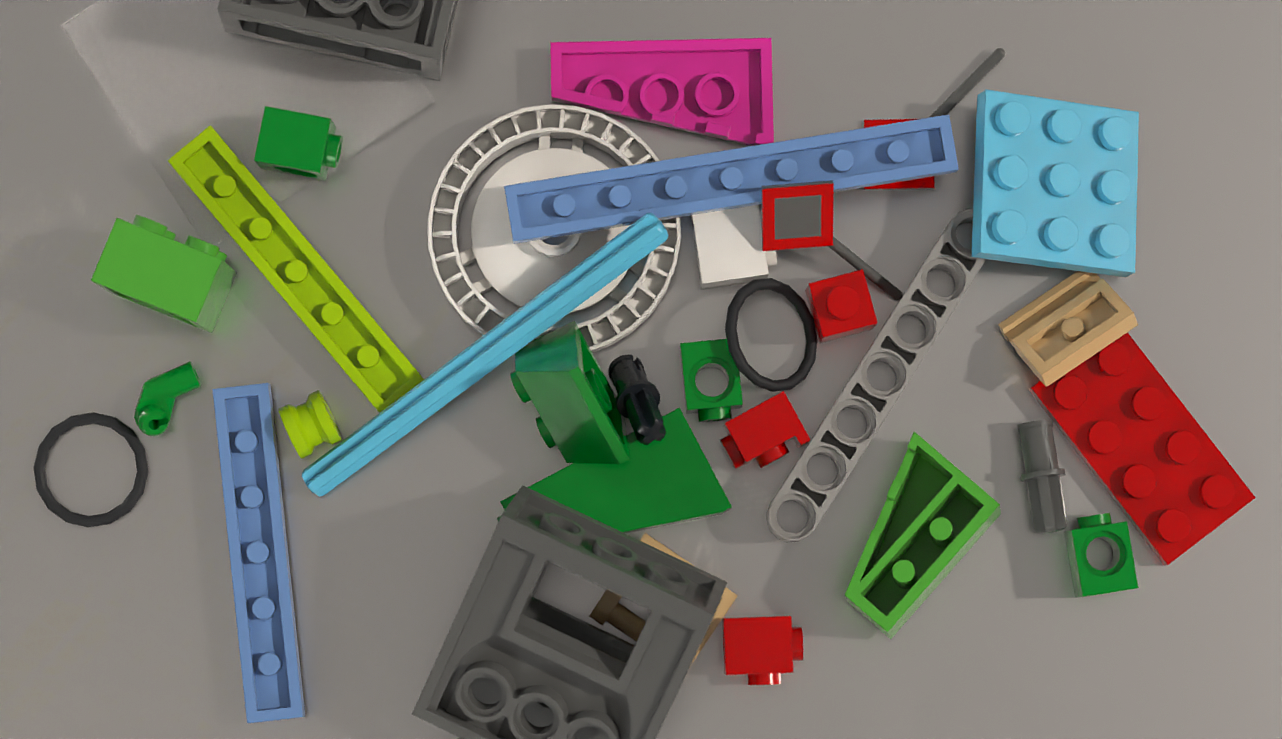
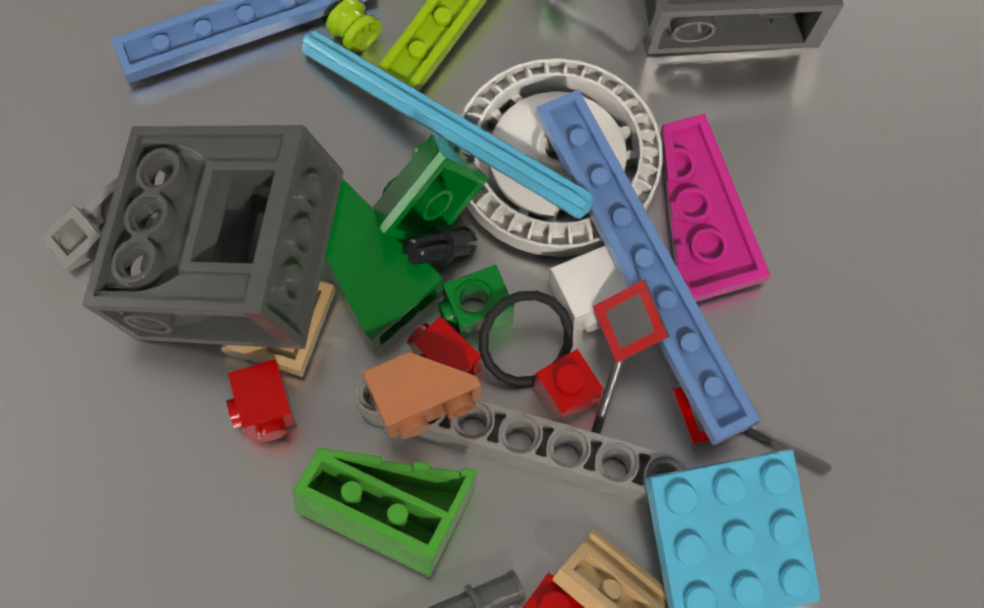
camera: 70 degrees right, 15 degrees down
none -> nougat slope [362,352,481,439]

